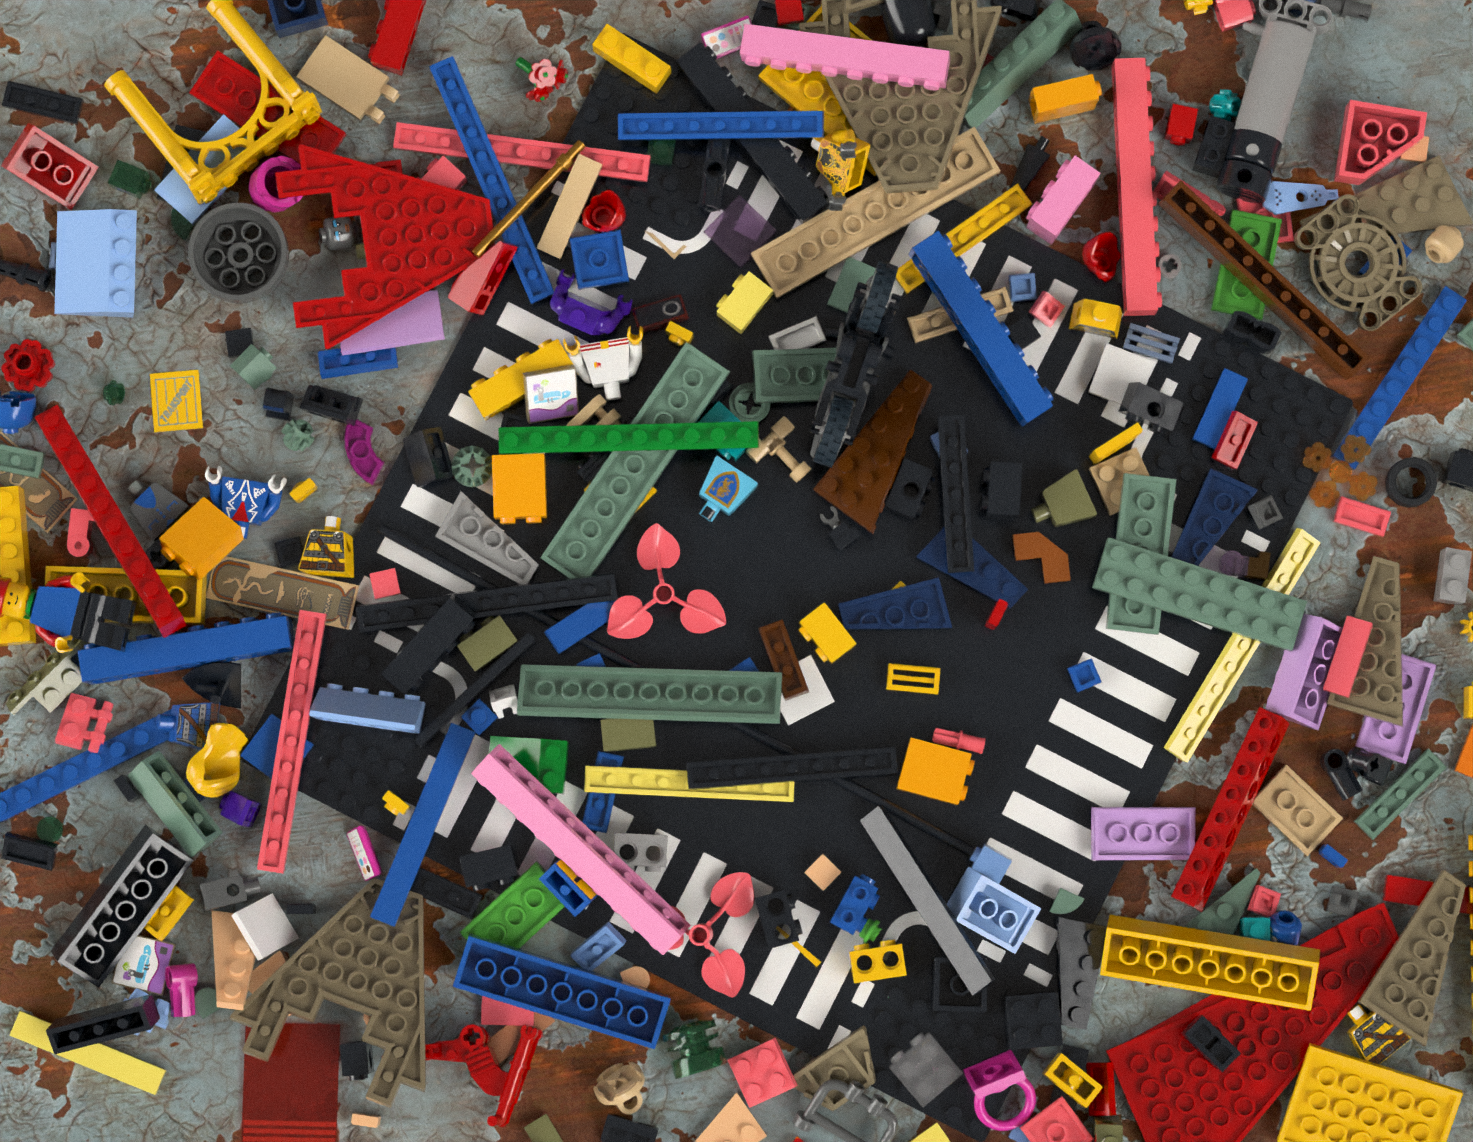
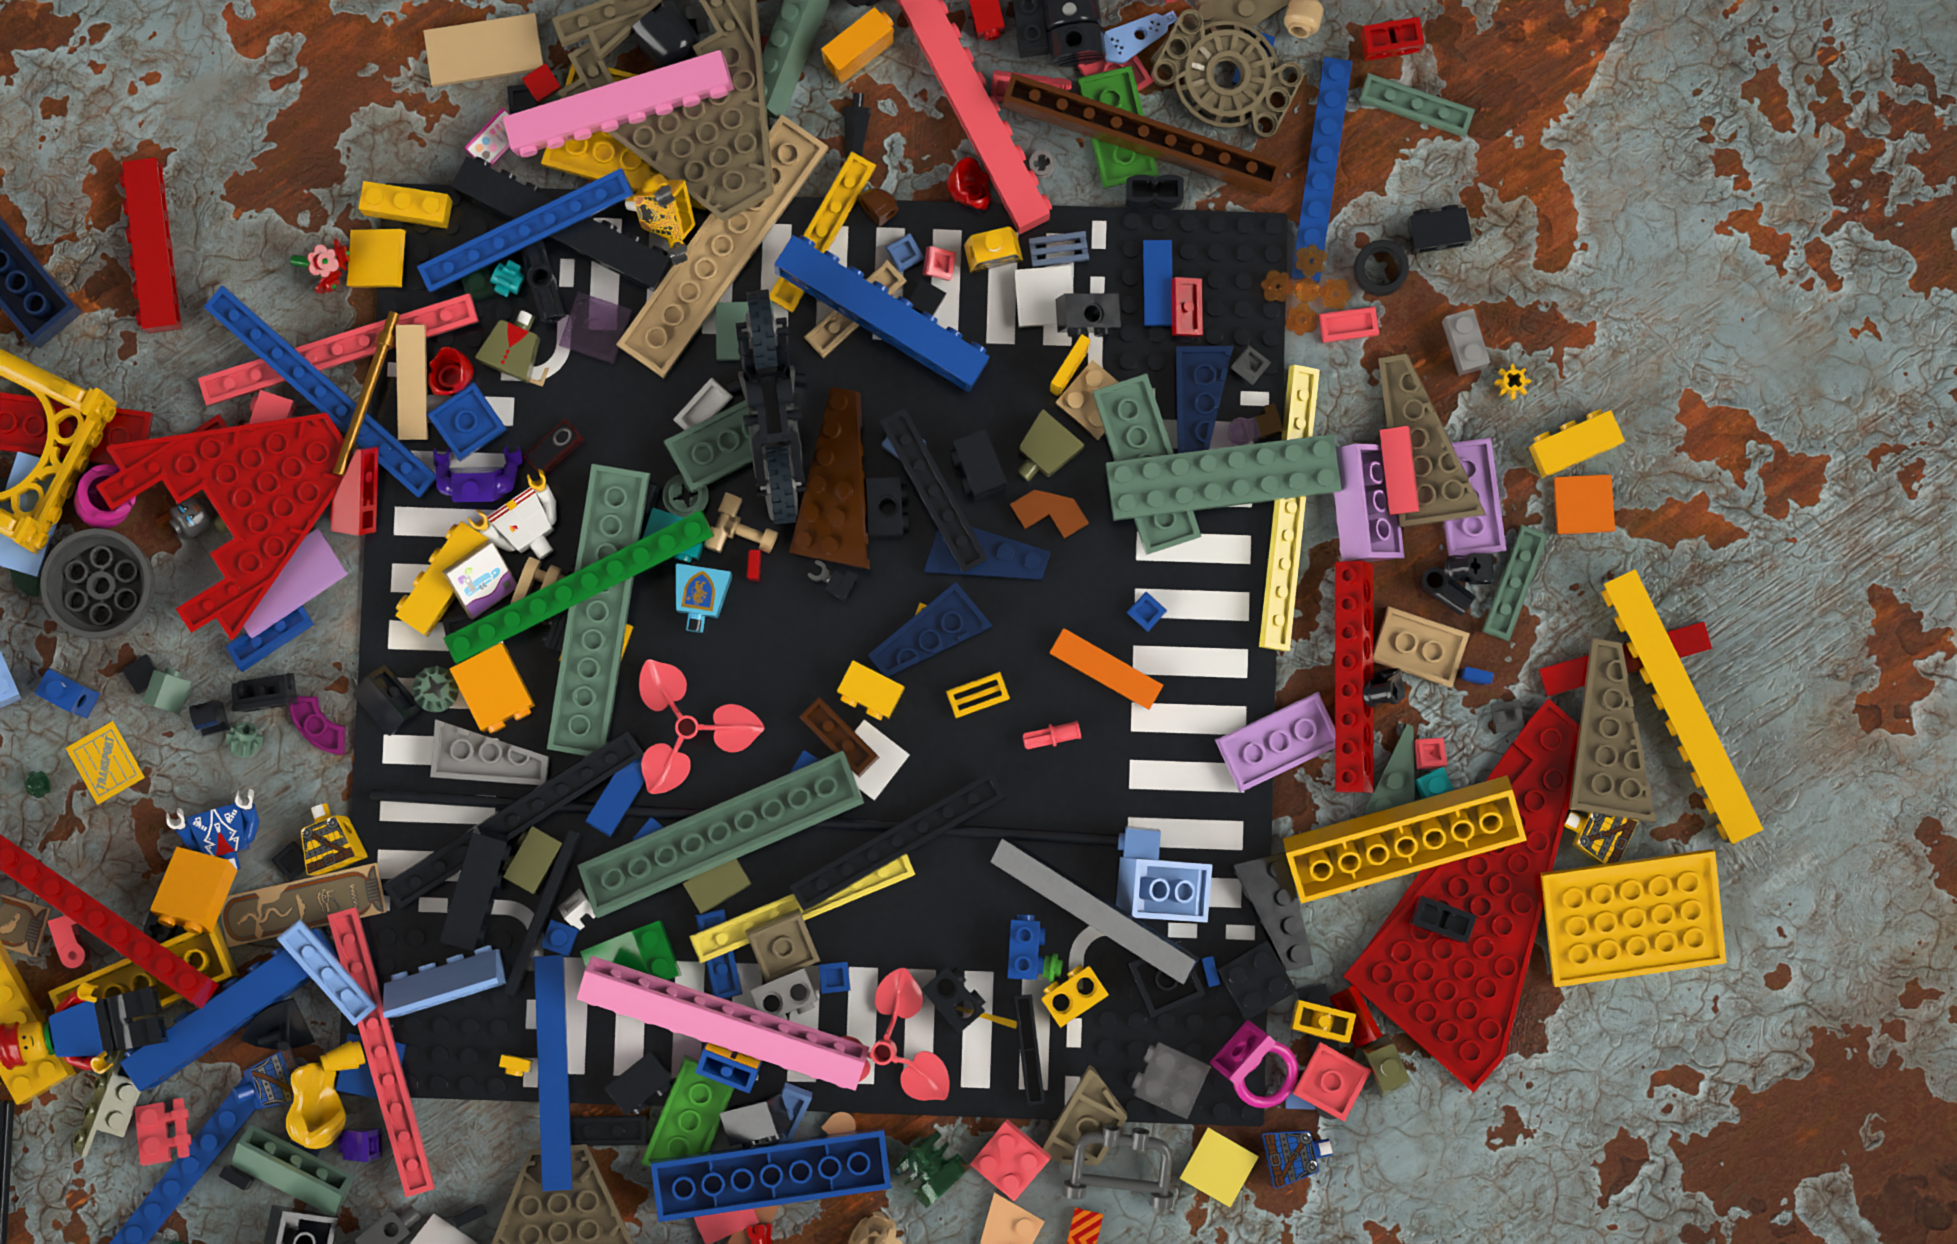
camera: 25 degrees left, 0 degrees up
dark grey torso [127,479,191,542] -> none
yellow tile [289,477,318,503] -> none
tan tile [296,35,400,124] -> none
slope [347,826,383,881] -> none
coral tile [369,568,401,600] -> none
yellow plate [666,321,694,346] -> none
light yellow brick [716,271,773,334] -> none
light nougat tile [804,854,841,891] -> none
light orange brick [896,738,975,805] -> none
red tile [985,599,1008,630] -> none
bright pink brick [1026,156,1100,245] -> none
sand green tile [1049,888,1084,914] -> none
blue head [1269,910,1302,945] -> none
none -> blue torso [35,668,101,719]
none -> light blue tile [277,919,377,1026]
none -> yellow cone [320,1040,365,1073]
none -> yellow tile [347,229,406,288]
none -> olive torso [475,310,540,384]
none -> teal gear [490,260,526,297]
none -> brick [719,1093,792,1148]
none -> dark tan tile [745,908,820,983]
none -> red tile [747,550,762,582]
none -> blue tile [819,962,851,994]
none -> reddish brown piece [857,188,899,227]
none -> black piece [1014,994,1045,1106]
none -> orange tile [1049,628,1163,710]
none -> blue tile [1200,956,1220,987]
none -> black piece [1363,668,1406,708]

